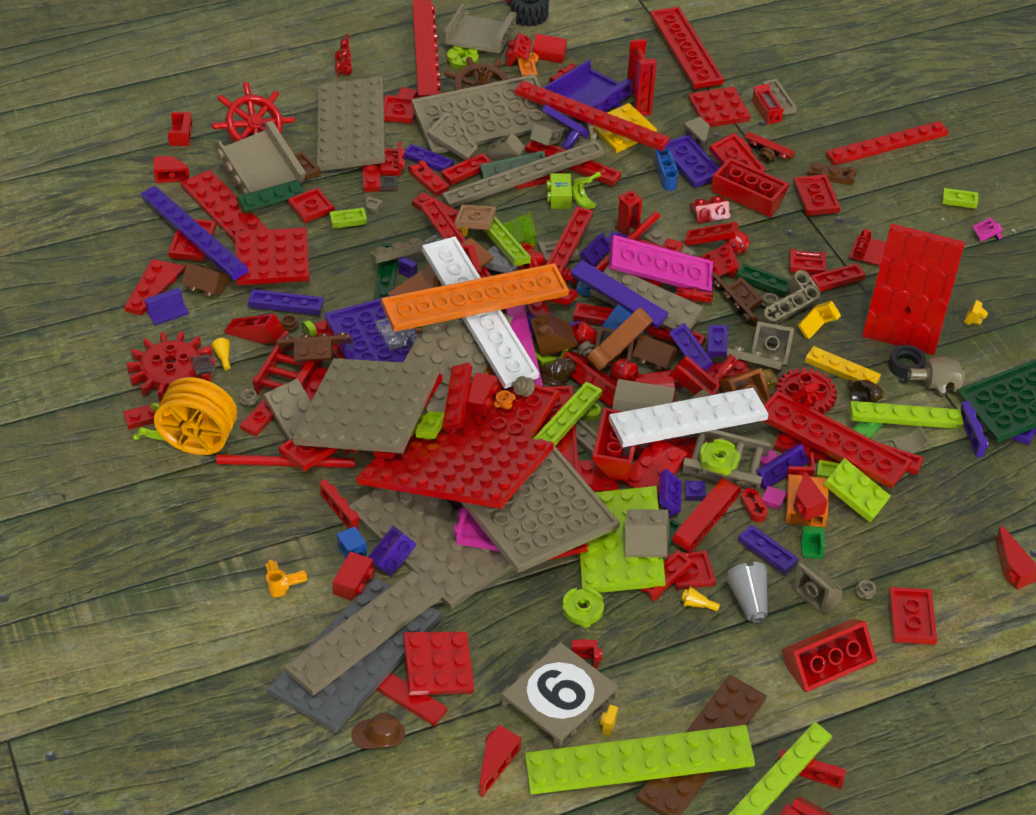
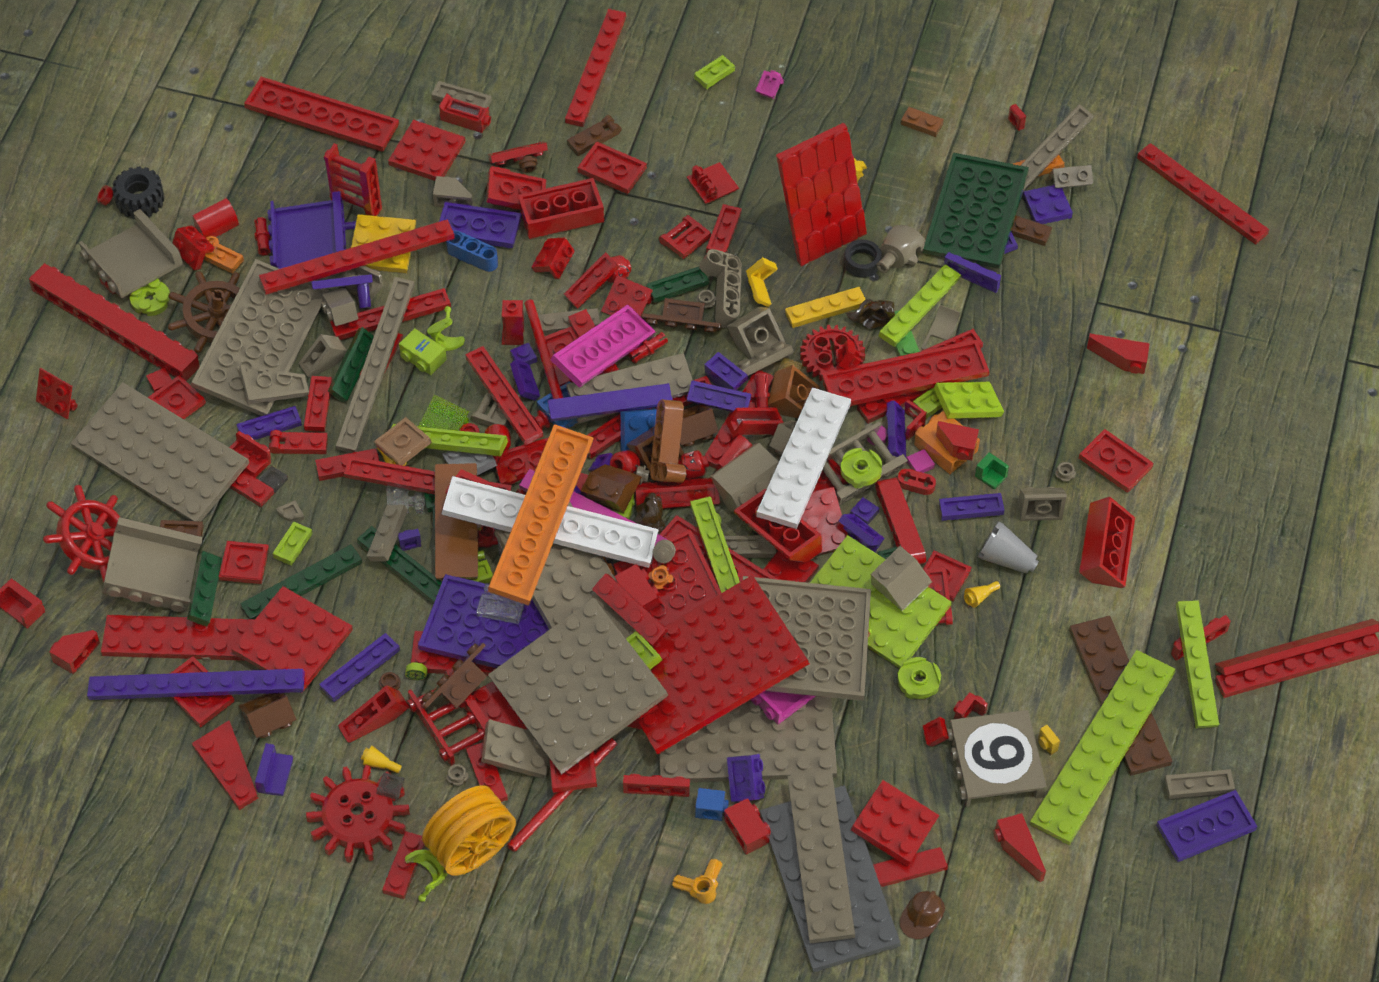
camera: 50 degrees left, 10 degrees up
none -> dark green plate [240,544,362,619]
none -> red plate [923,717,949,747]

